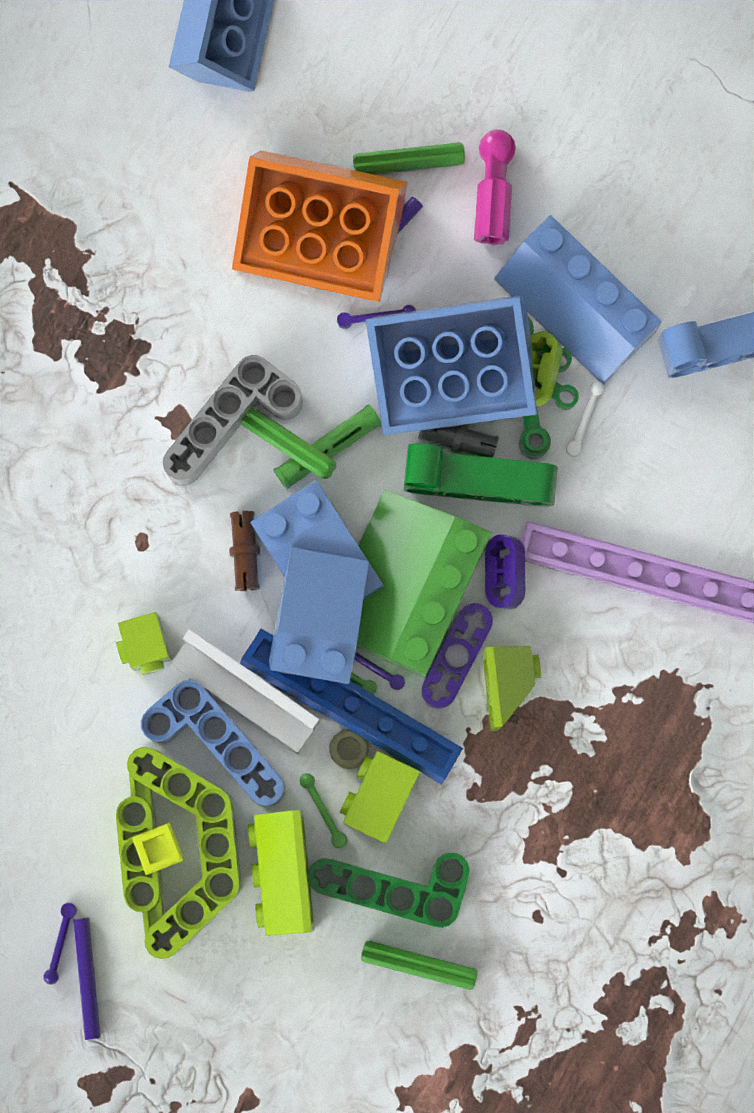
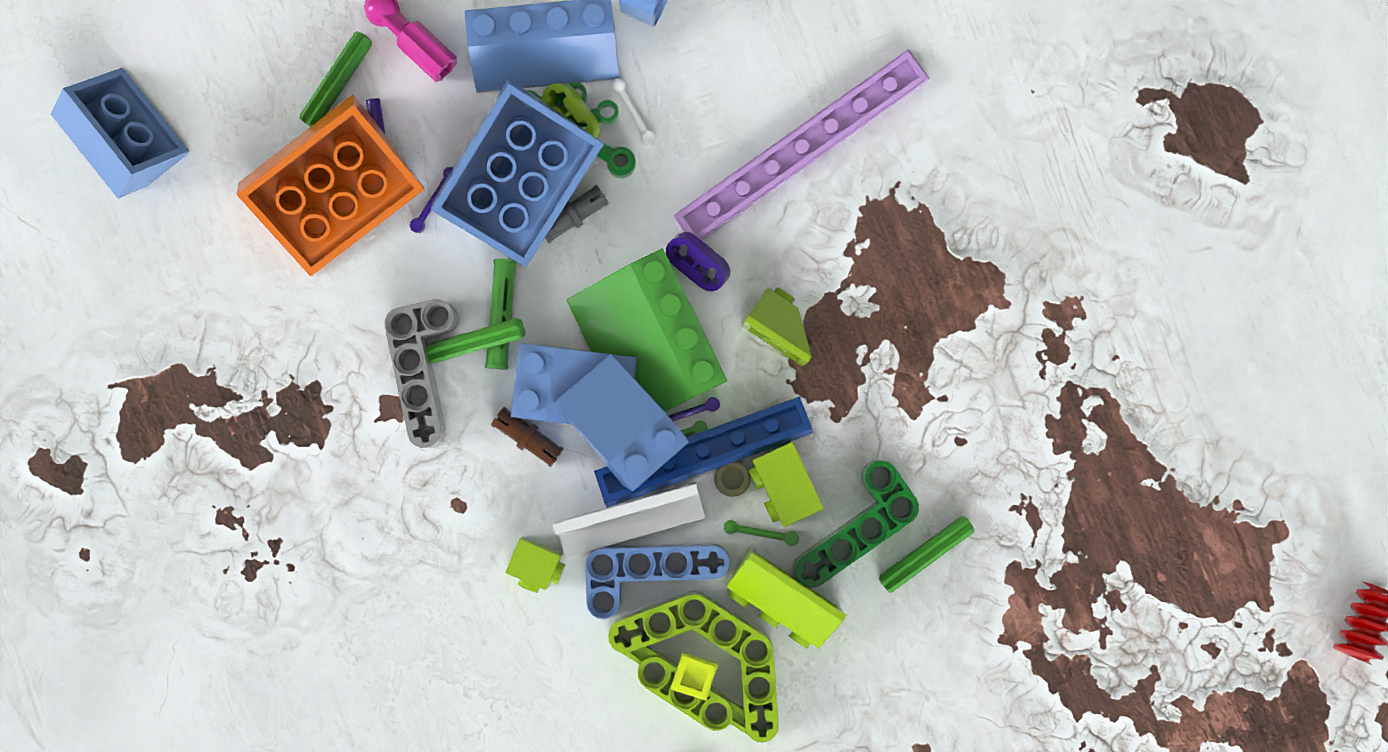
camera: 55 degrees left, 5 degrees up
green beam [404,443,558,507] -> none
dark purple beam [421,603,493,709] -> none

